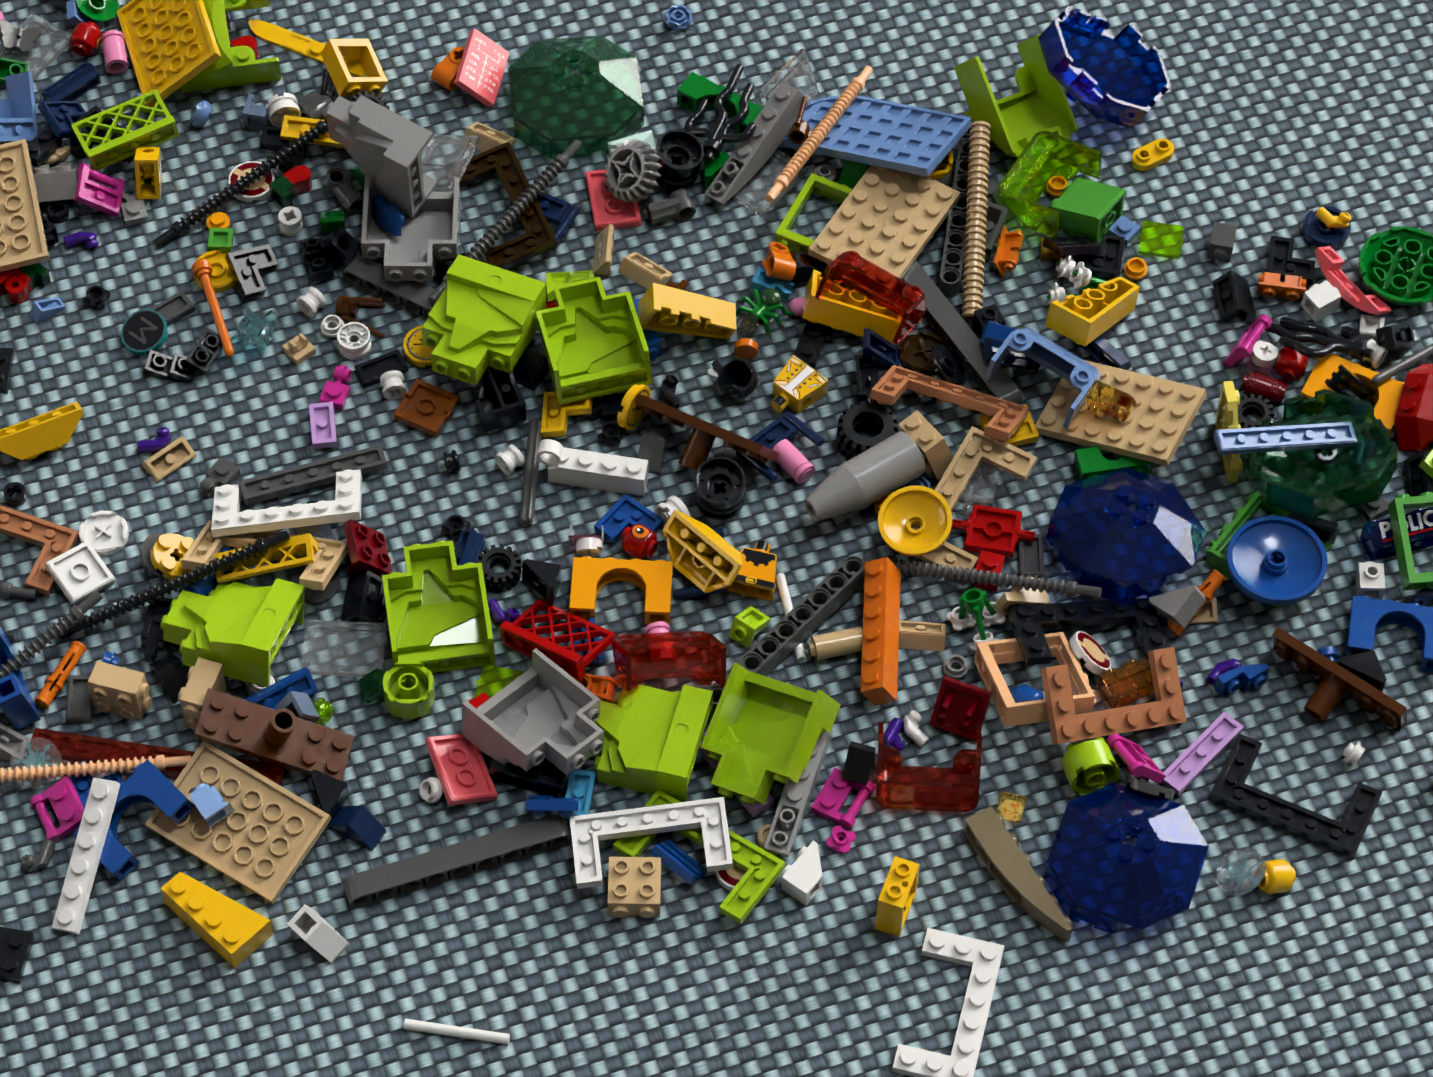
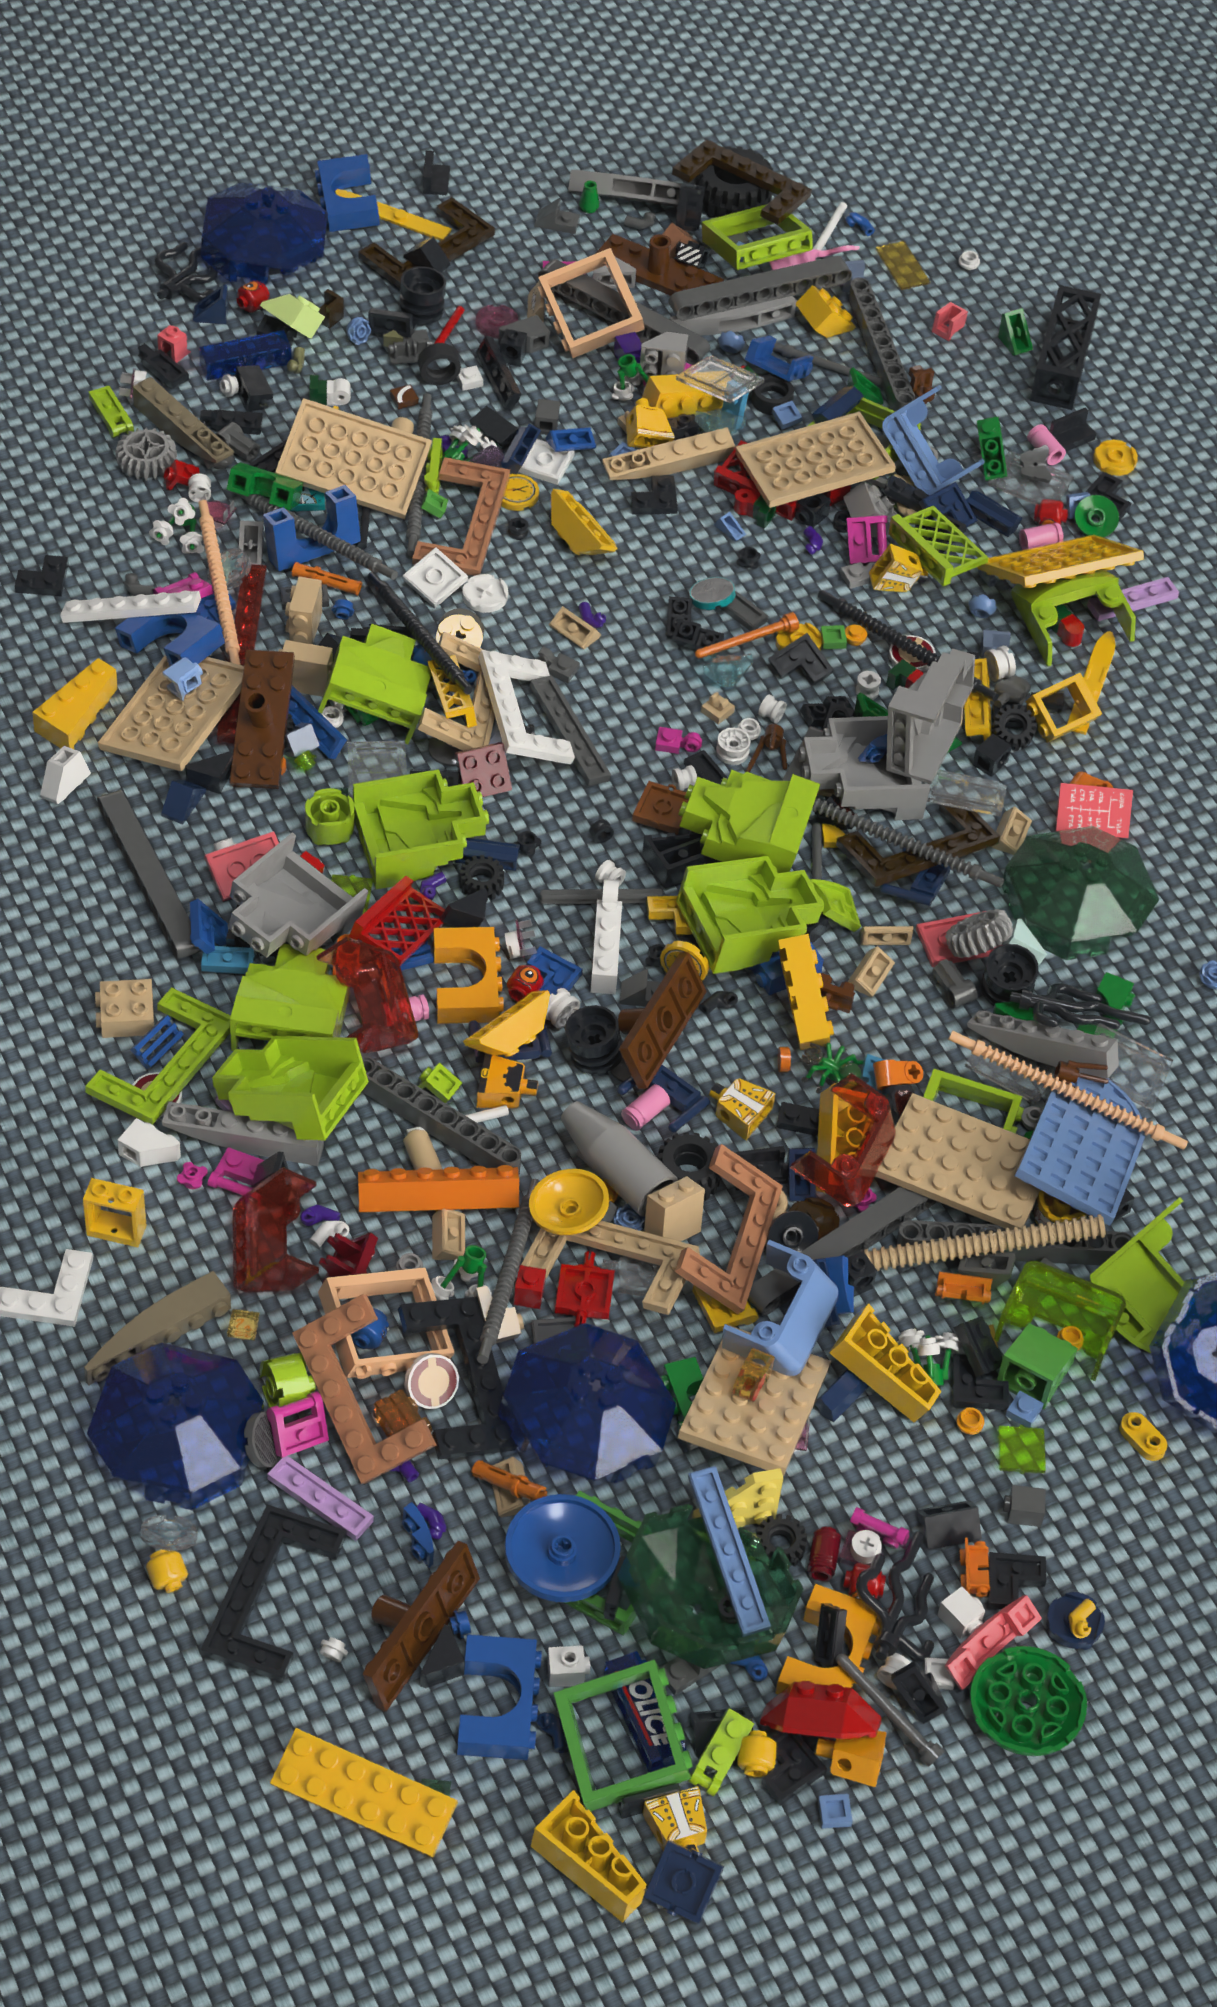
camera: 80 degrees right, 5 degrees down
lavender plate [309,402,337,449] -> none
white plate [569,797,733,889] -> none
black hat [707,358,758,399] -> none
light grey slope [1149,585,1206,628] -> none

